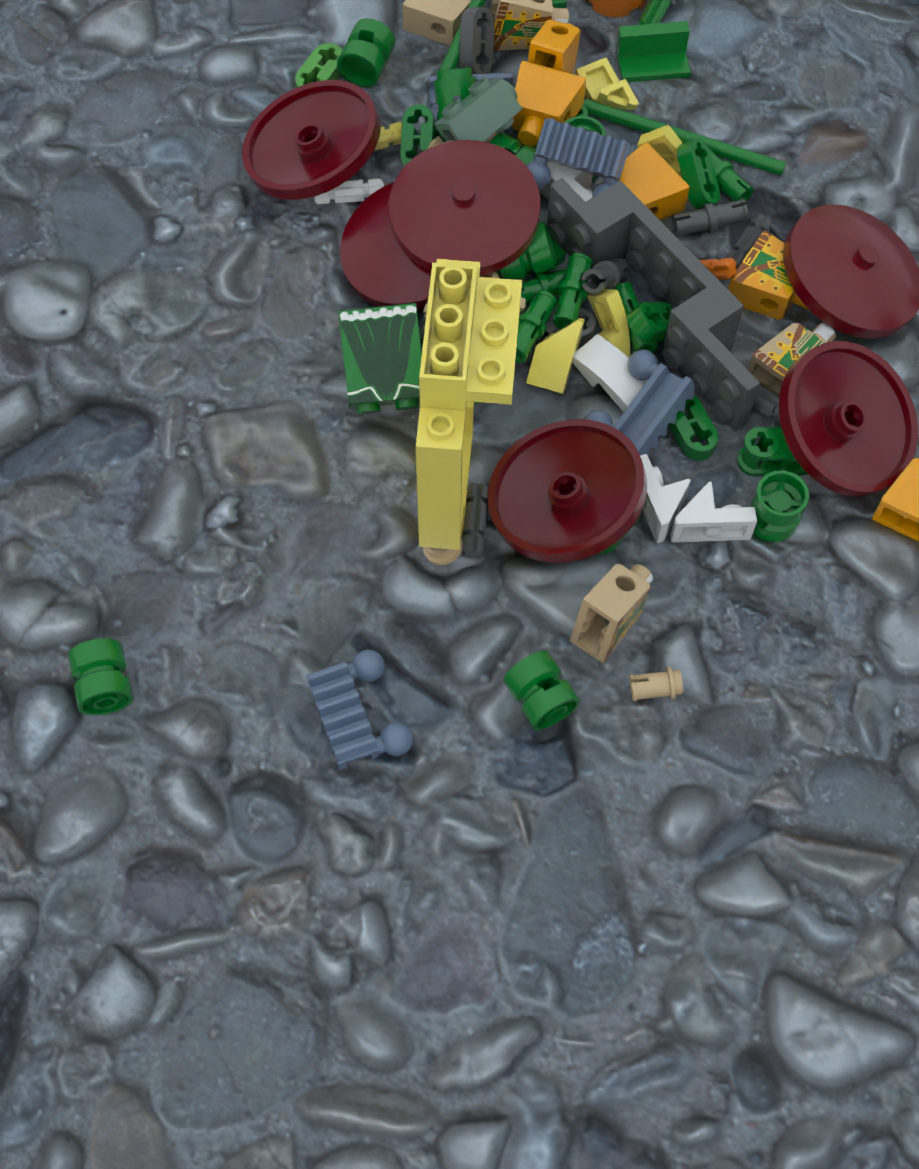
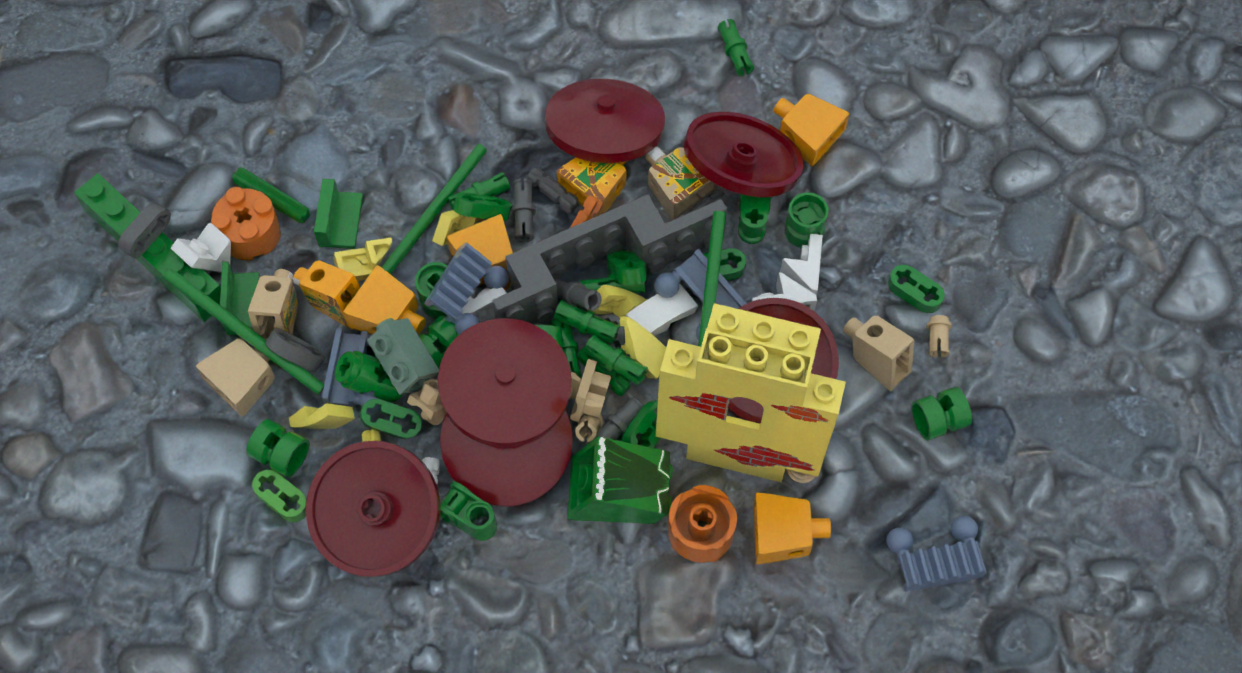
camera: 80 degrees left, 0 degrees up
none -> light yellow slope [289,403,355,429]
none -> green piece [440,481,498,541]
none -> orange brick [668,485,737,563]
none -> green piece [698,211,726,347]
none -> light orange torso [753,493,831,564]
none -> green beam [888,265,945,313]

